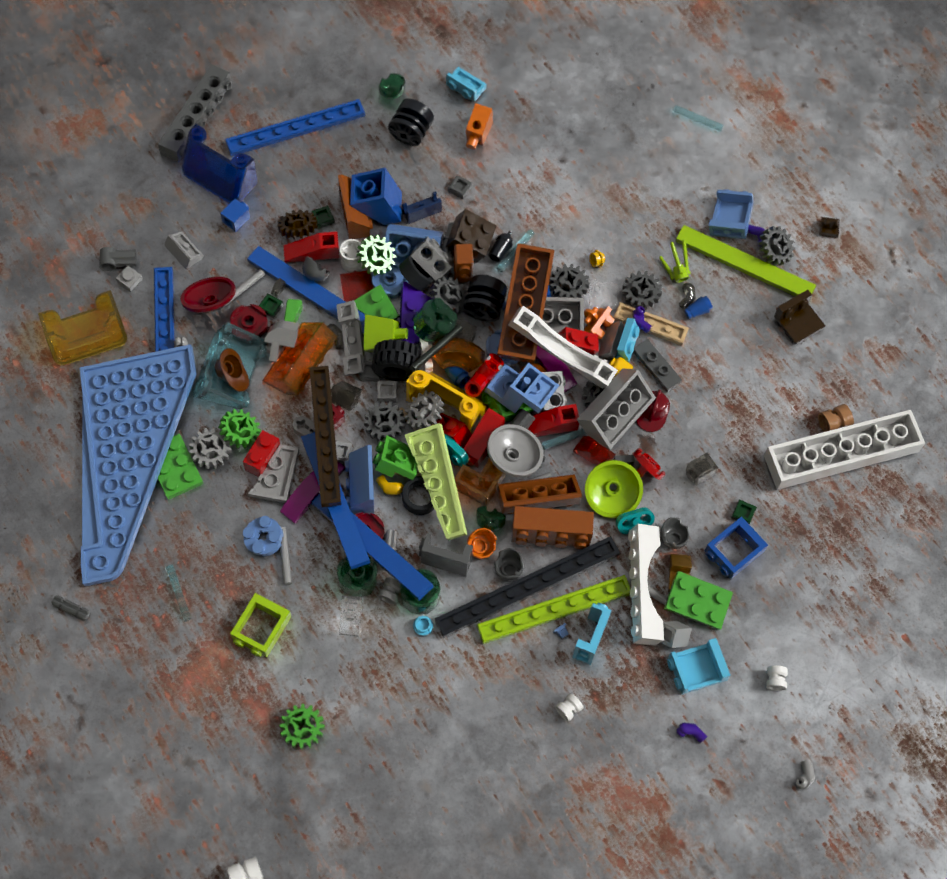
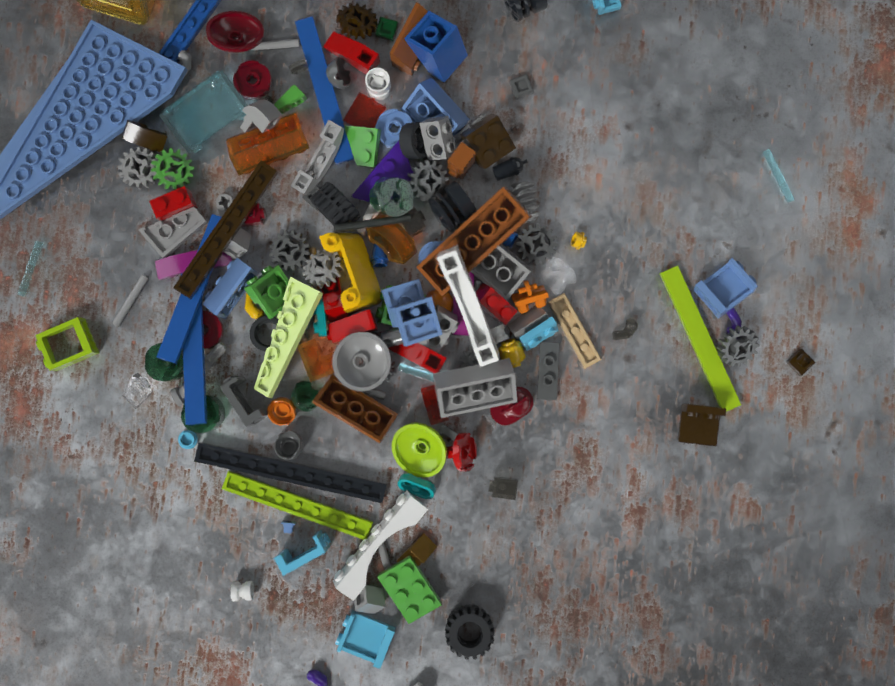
camera: 45 degrees right, 20 degrees up
bright green plate [158,434,204,500] -> none
reddish brown piece [215,348,249,392] -> none
medium blue plate [243,516,284,556] -> none
dark green tile [259,293,284,319] -> none
bright green gear [280,704,325,750] -> none
clear smoke arm [324,324,344,350] -> none
clear smoke brick [331,381,362,411] -> none
gear [356,235,396,276] -> none
lime torso [364,315,408,353] -> none
light grey plate [377,381,397,401] -> none
dark blue hinge [401,191,442,224] -> none
red connector [464,353,504,397] -> none
orange torso [466,103,493,150] -> none
clear light blue bar [497,229,535,272] -> none
dark orange brick [511,506,594,549] -> none
dark grey gear [622,271,662,310] -> none
dark purple arm [632,306,652,333] -> none
lime plant [659,240,691,283] -> none
dark grey hair [660,517,690,549] -> none
blue cone [684,296,713,319] -> none
blue window [704,516,768,579] -> none
dark green tile [731,499,757,524] -> none
white brick [764,410,925,490] -> none
medium nougat wheel [818,404,854,432] -> none
none -> dark brown slope [122,120,168,153]
none -> black tyre [445,604,495,660]

